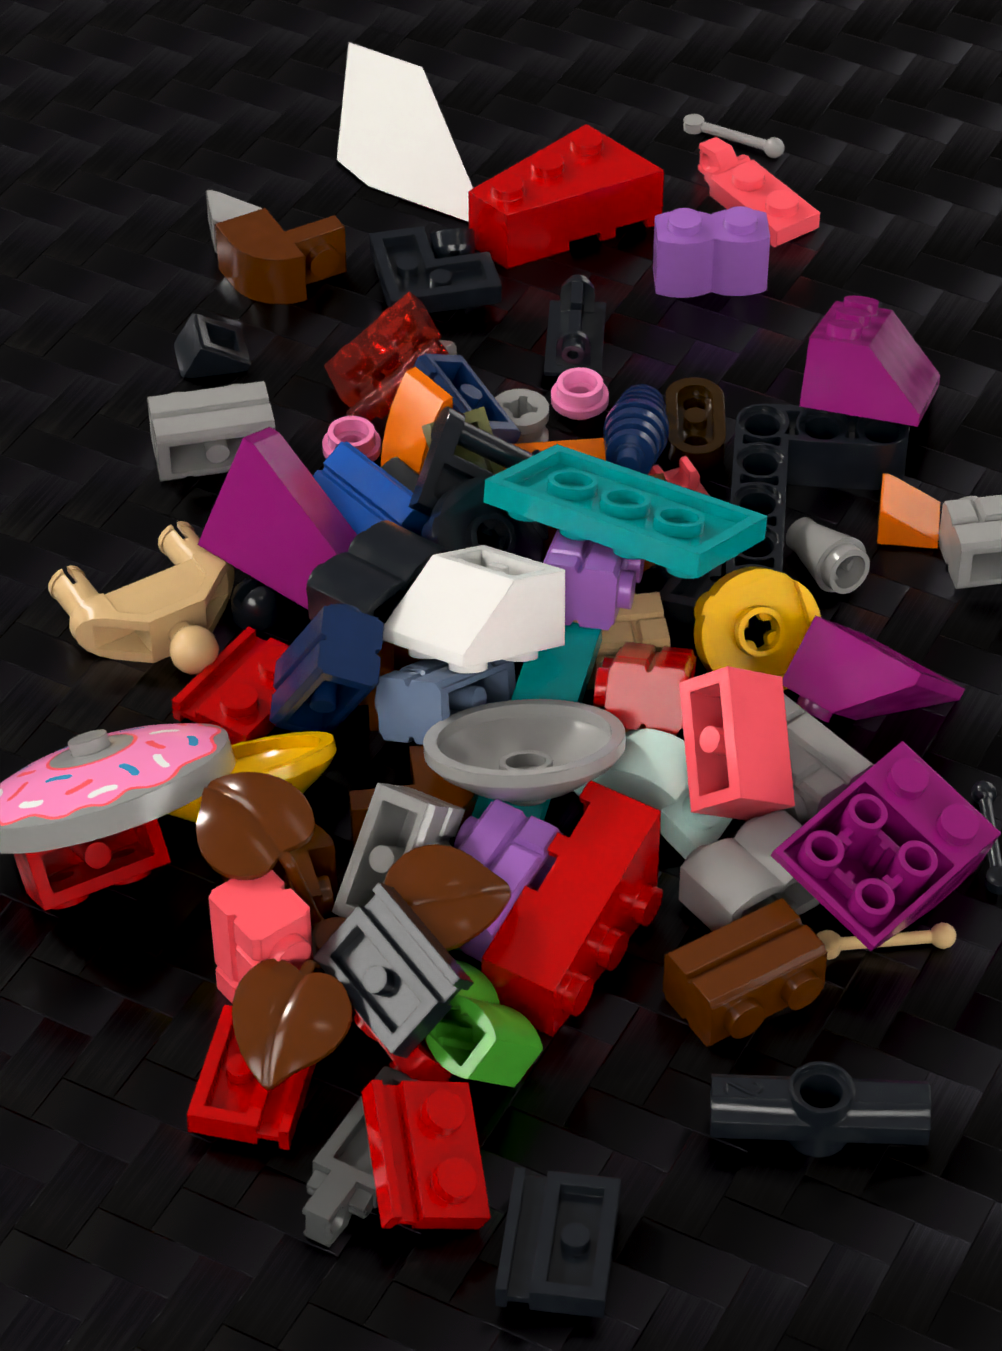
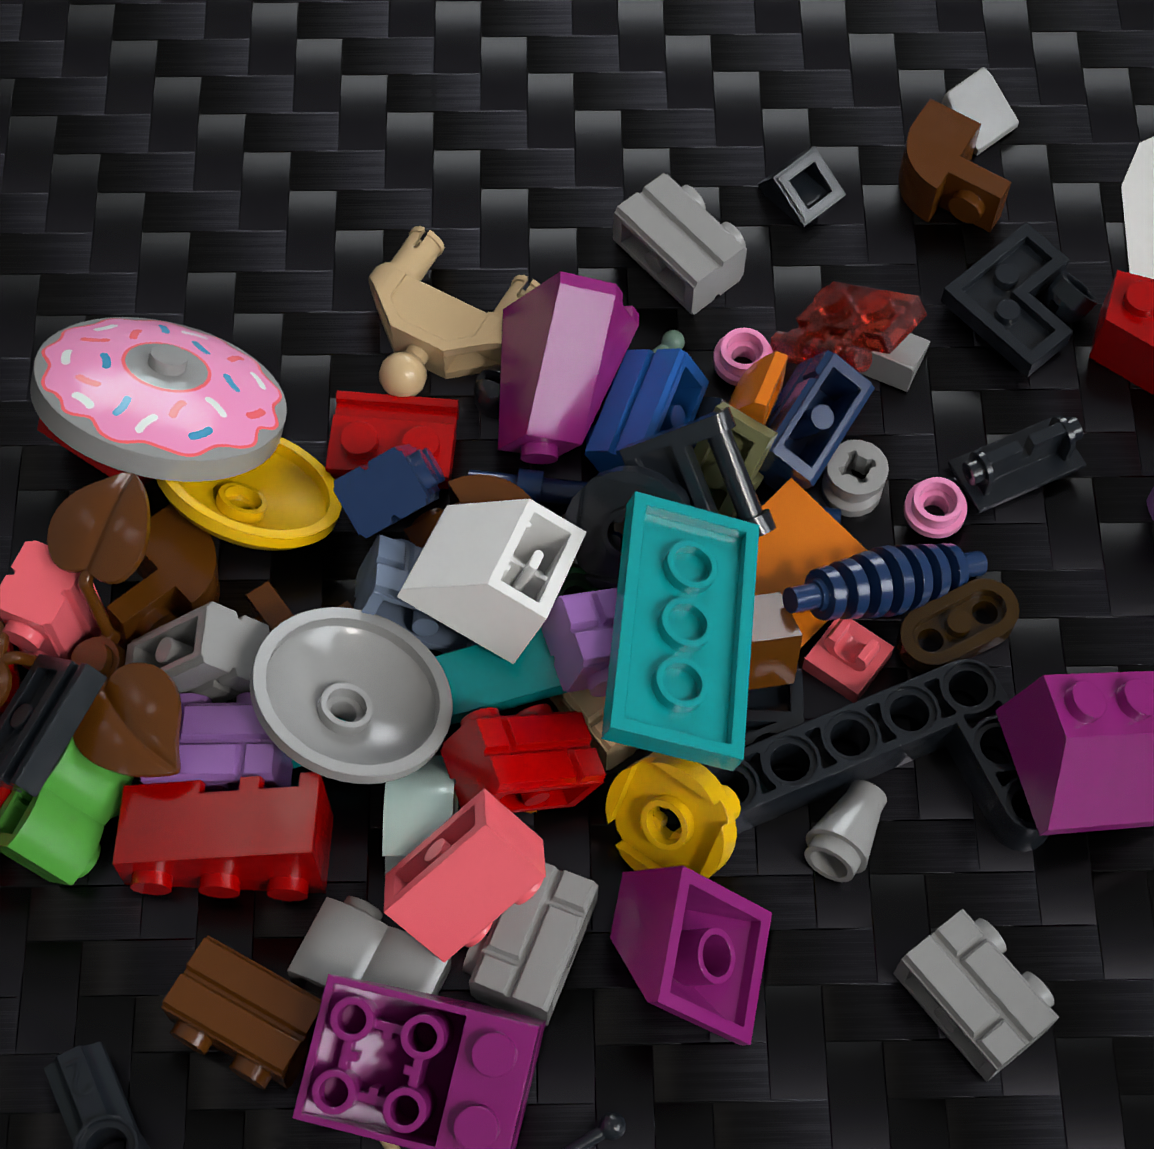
camera: 60 degrees right, 20 degrees up
black brick [306,520,447,644] -> none
orange slope [877,473,941,549] -> none

